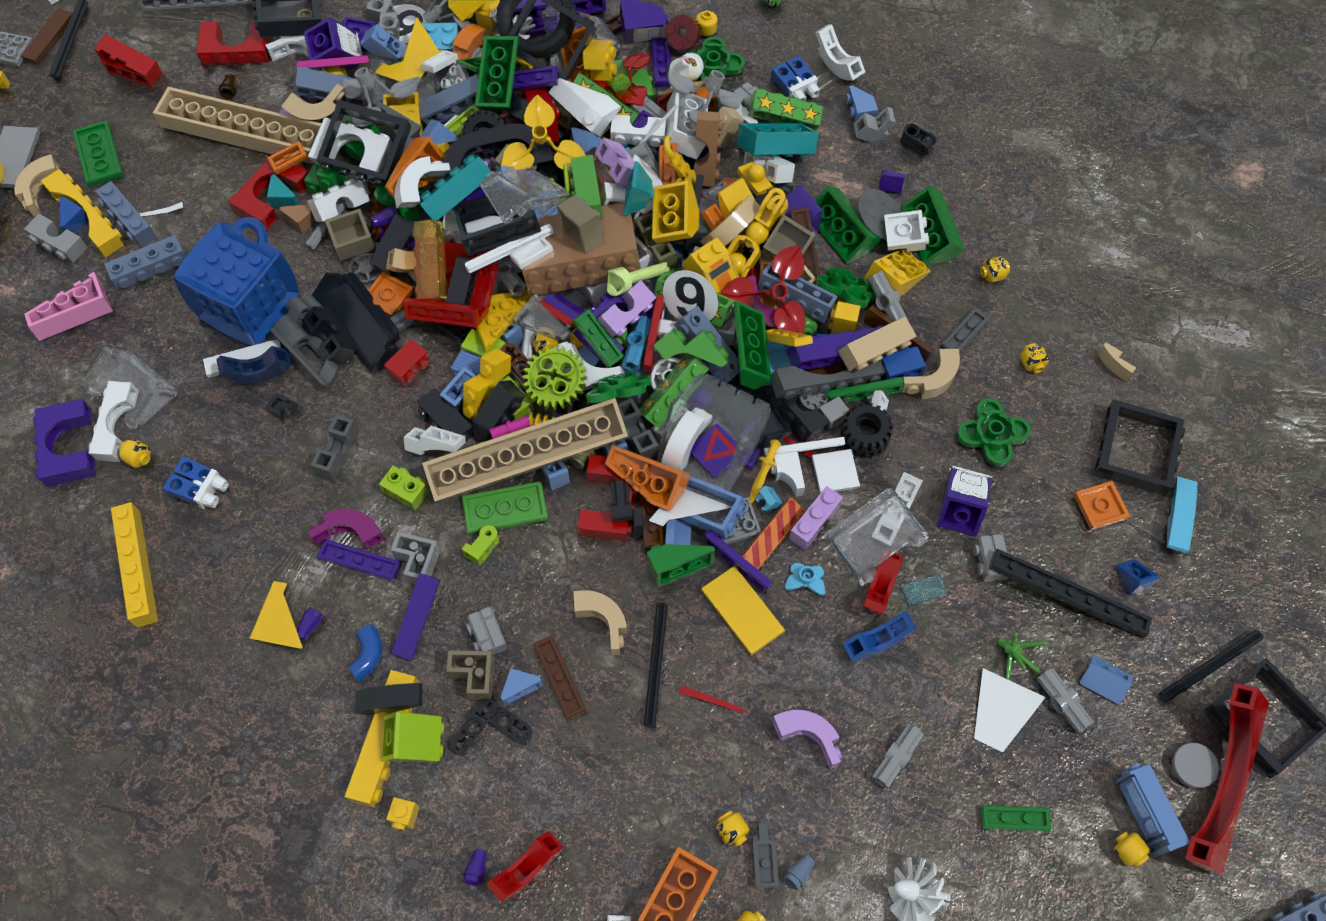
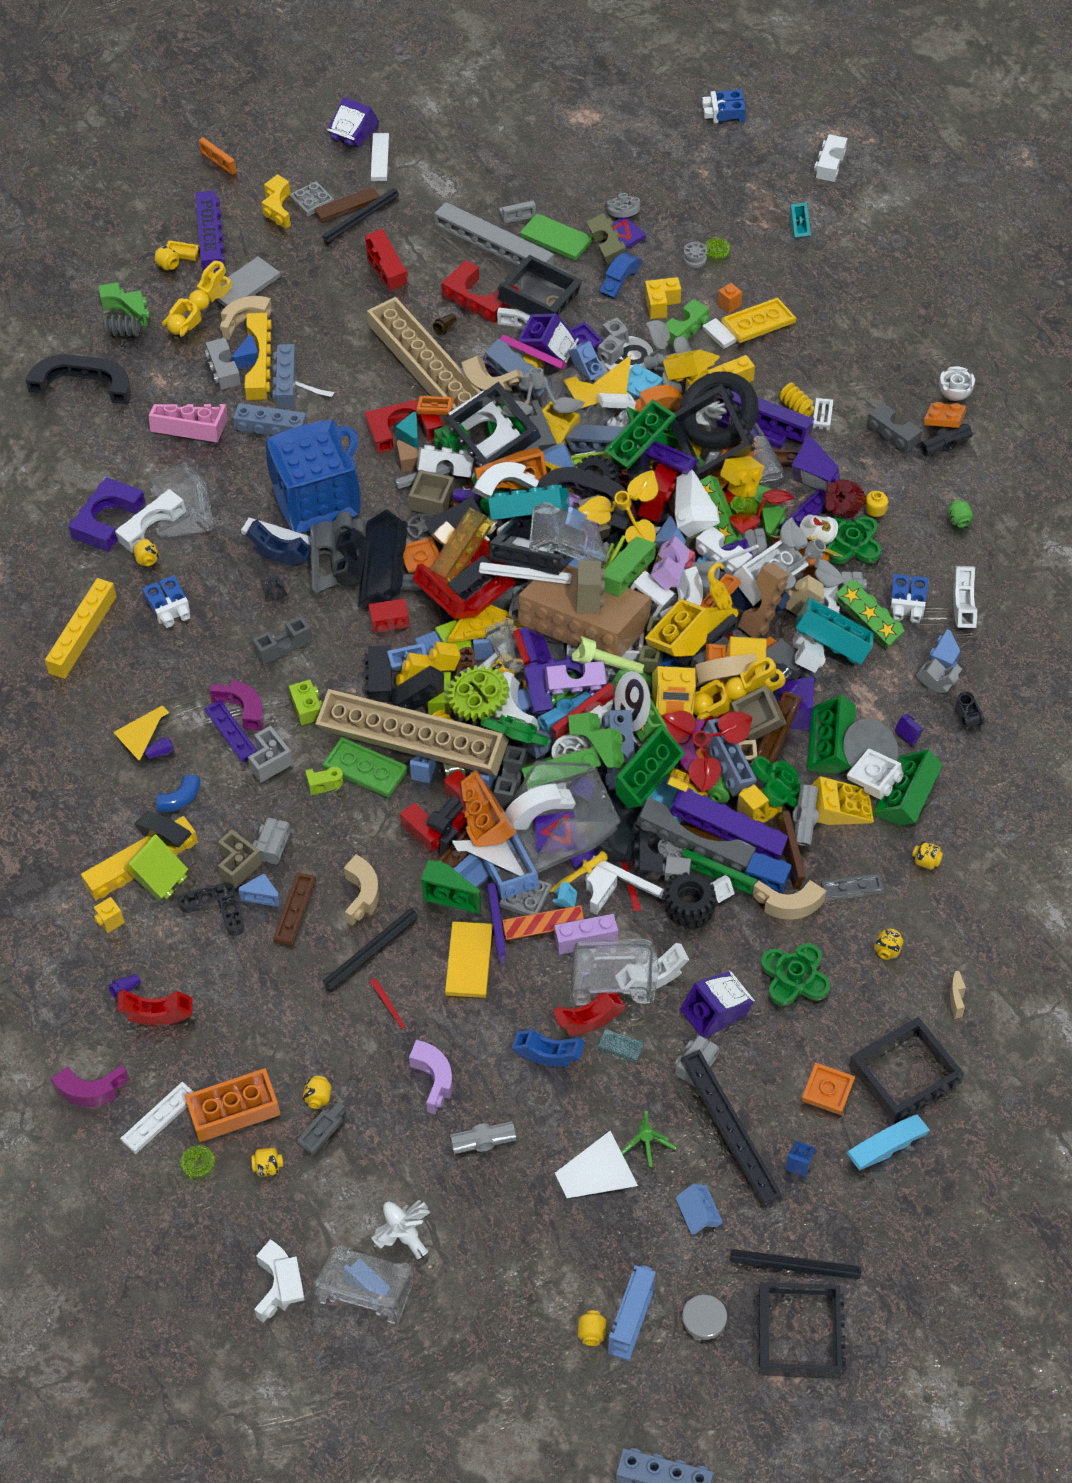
camera: 40 degrees right, 10 degrees down
green tile [73,120,124,187] -> none
dark purple tile [391,573,441,661] -> none
white slope [404,426,466,455] -> none
dark pink pin [489,415,531,439] -> none
white tile [510,236,553,269] -> none
green tile [573,309,624,368] -> none
teal slope [623,161,654,216] -> none
yellow tile [737,162,773,197] -> none
sand blue cone [783,854,815,890] -> none
medium azure animal [785,563,825,596] -> none
white tile [812,449,860,493] -> none
tan brick [838,317,917,372] -> none
green tile [980,805,1051,832] -> none
light grey piece [1037,668,1094,734] -> none
red arch [1185,683,1269,876] -> none

